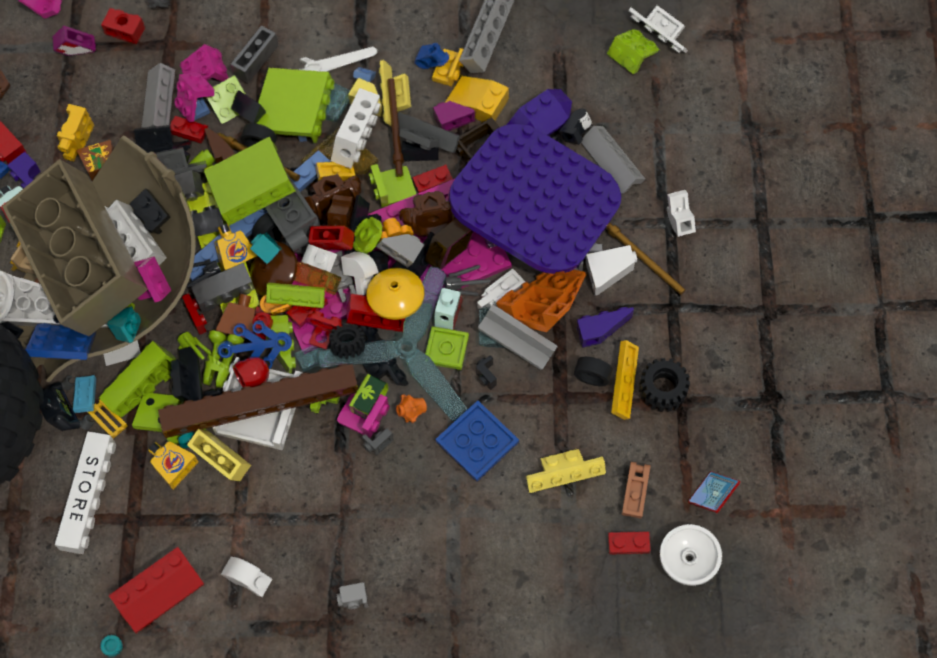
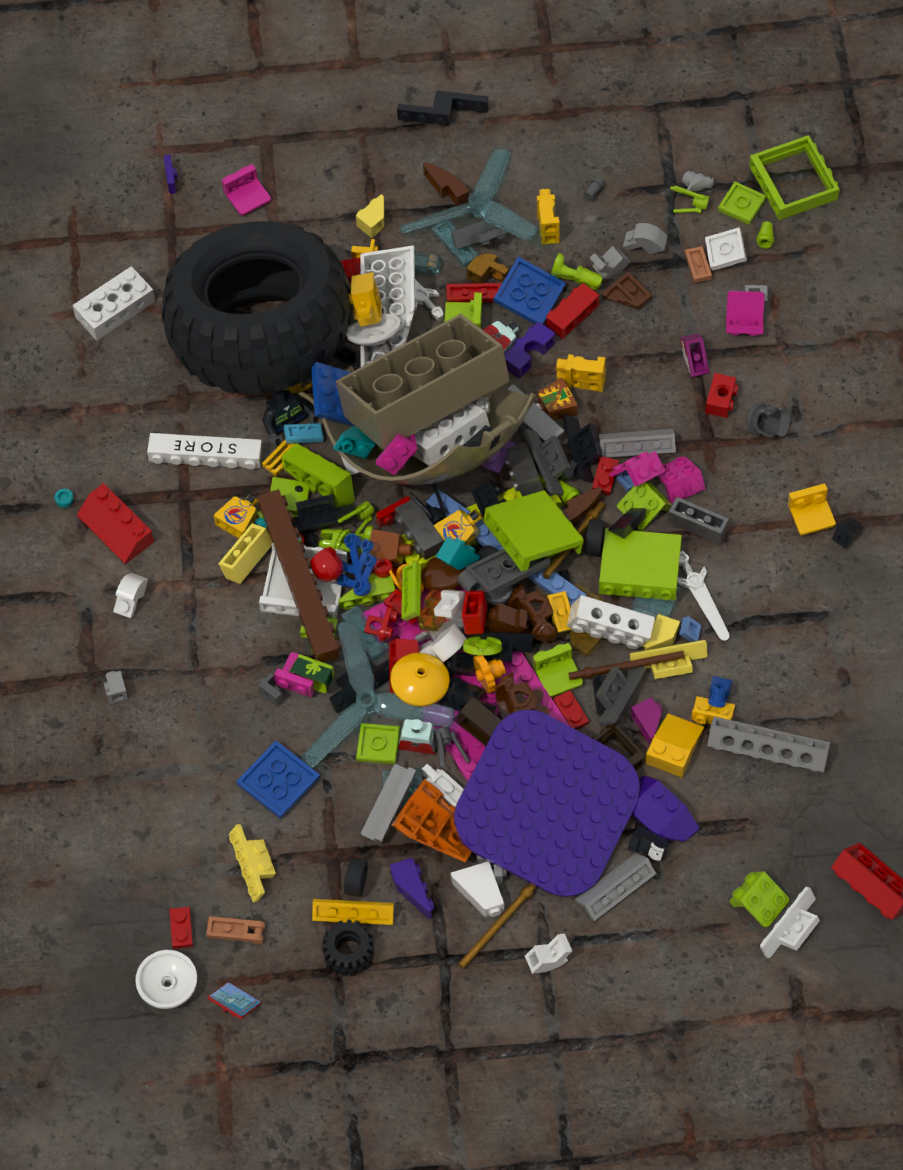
camera: 85 degrees right, 5 degrees down
black tyre [329,324,365,359] -> none
light grey slope [376,234,424,268] -> none
orange rock [396,394,427,423] -> none
black bracket [476,355,497,390] -> none

